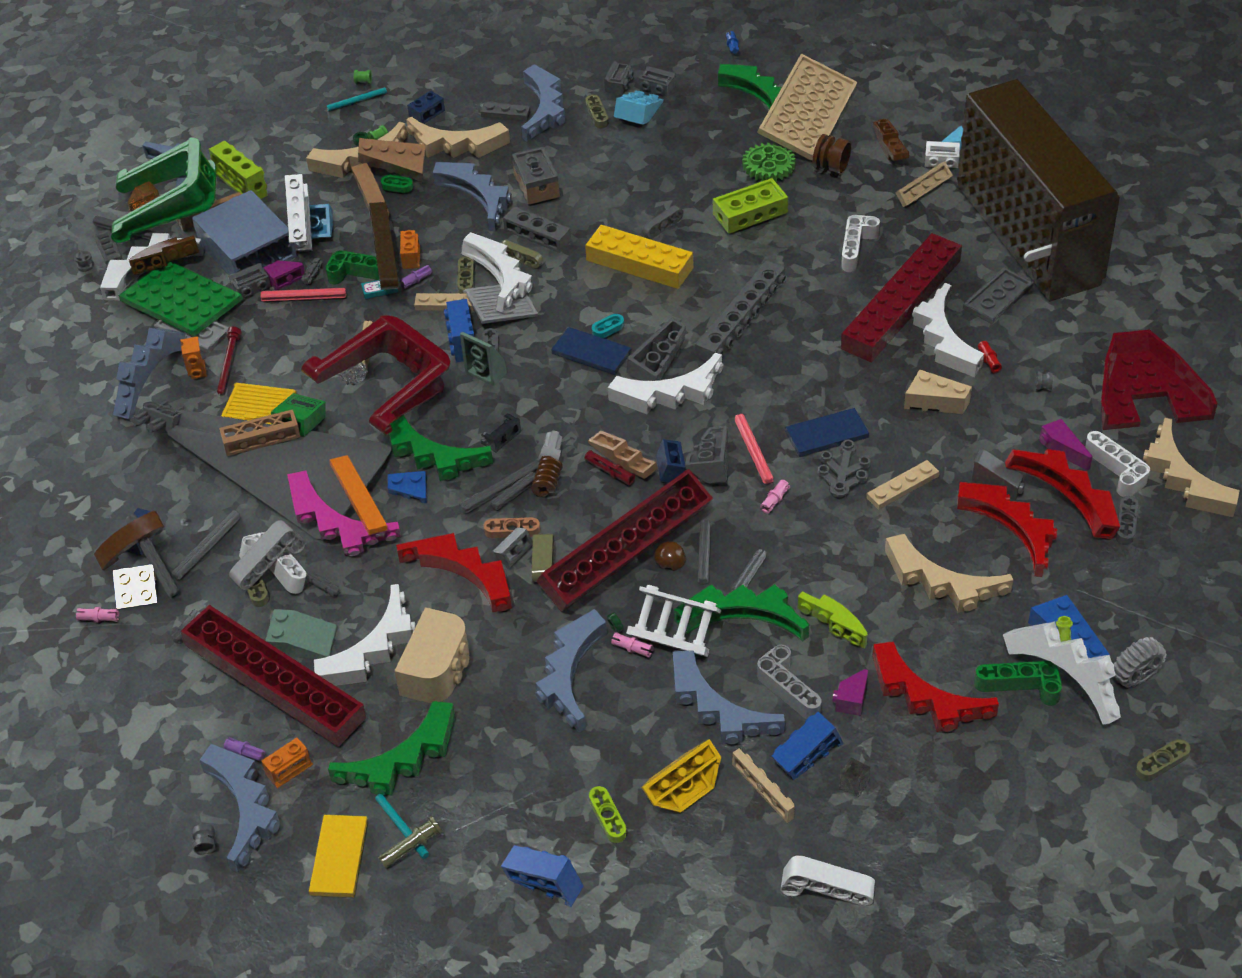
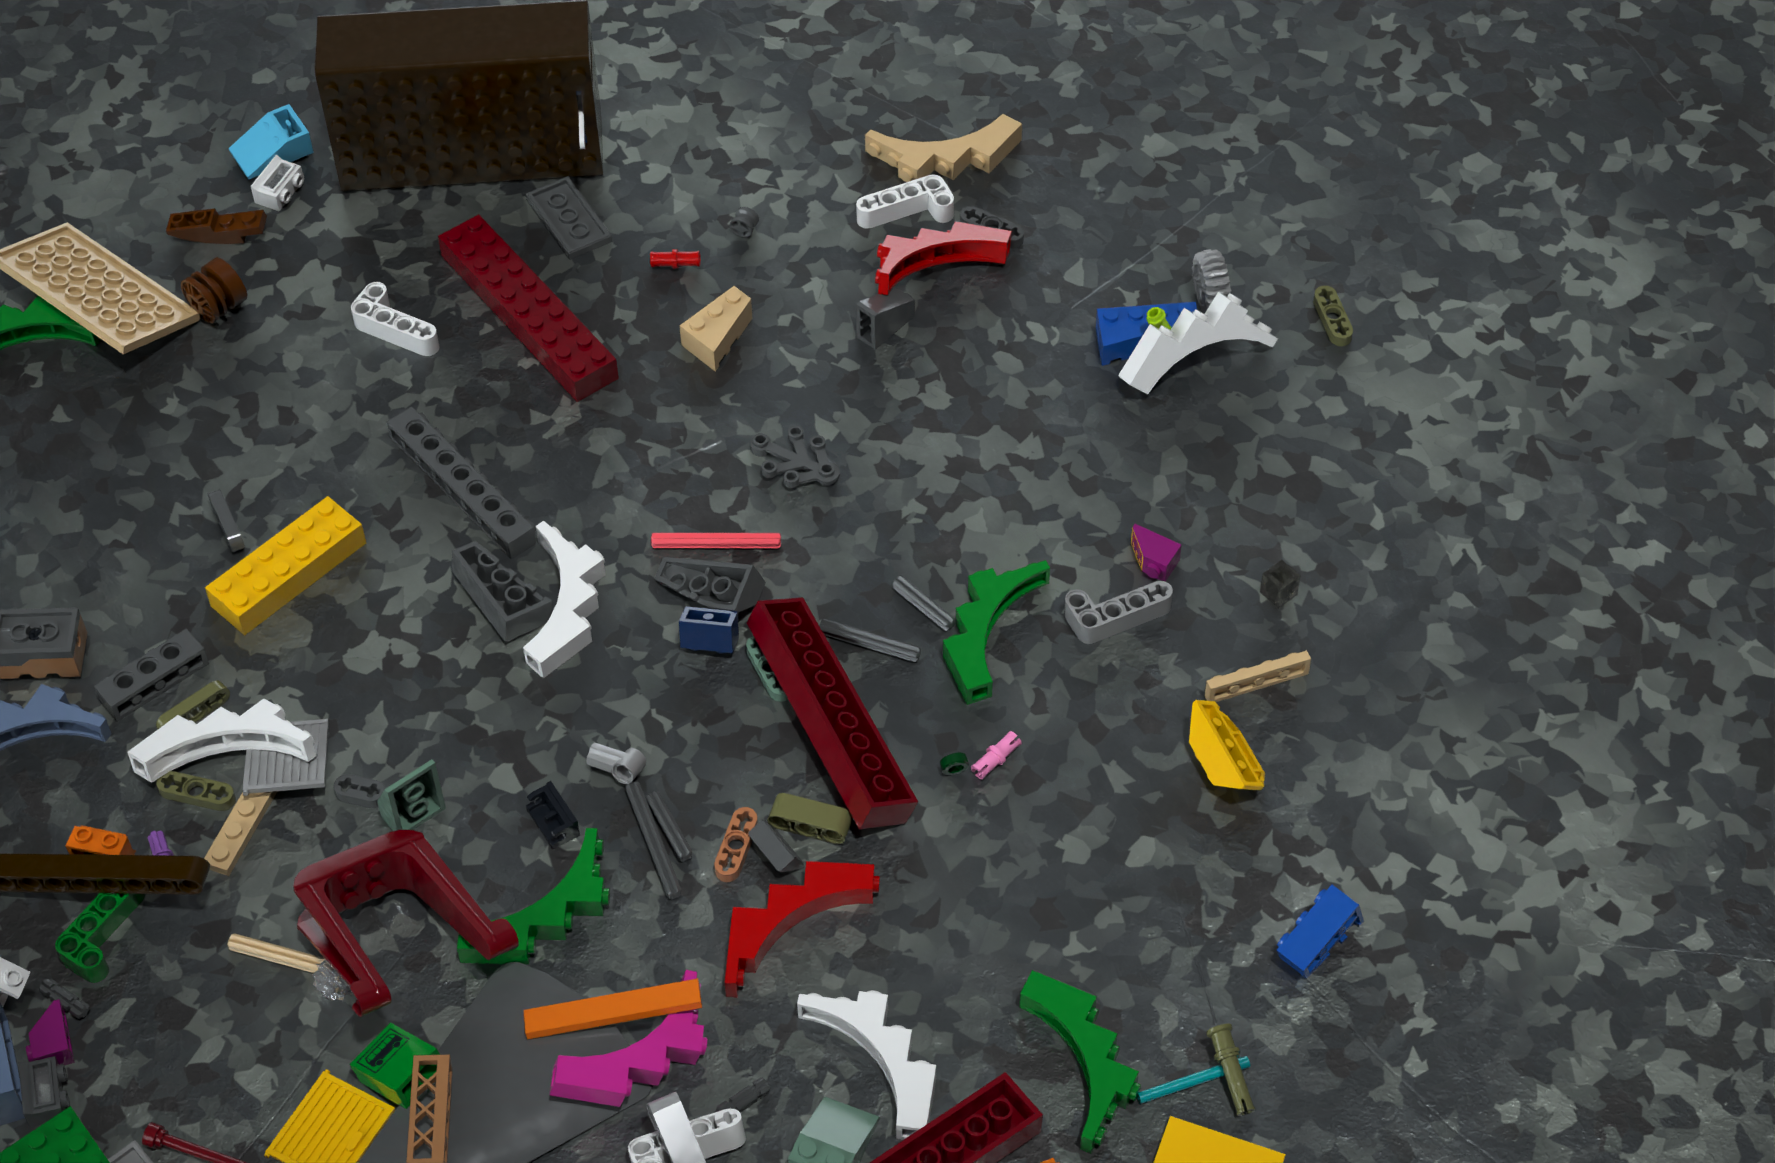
camera: 75 degrees left, 5 degrees up
coral axle [261,288,347,302] -> none
teal tile [361,280,399,299] -> none
blue wing [388,471,427,503] -> none
tan brick [394,607,469,703] -> none
blue wedge [444,299,474,363] -> none
reddish brown piece [531,456,563,497] -> none
sand blue arch [535,609,607,732] -> none
dark blue tile [551,327,632,375] -> none
dark red pin [584,450,635,485] -> none
medium nougat slope [588,431,658,479] -> none
lime beam [589,786,627,843] -> none
teal plate [592,314,624,338] -> none
white fence [626,585,721,657] -> none
reddish brown hair [654,541,686,571] -> none
sand blue arch [673,650,785,744] -> none
lime brick [713,178,788,234] -> none
bright green gear [742,142,796,182] -> none
bright pink pin [760,480,790,514] -> none
blue wedge [772,712,844,780] -> none
white beam [781,856,875,906] -> none
dark blue tile [785,408,869,457] -> none
lime slope [797,591,868,649] -> none
tan plate [866,460,939,510] -> none
red arch [872,641,999,732] -> none
tan arch [885,534,1013,613] -> none
tan plate [895,161,953,207] -> none
white arch [912,283,984,377] -> none
red arch [957,482,1057,577] -> none
green beam [974,661,1062,706] -> none
magenta slope [1039,419,1093,470] -> none
dark red piece [1101,329,1218,430] -> none

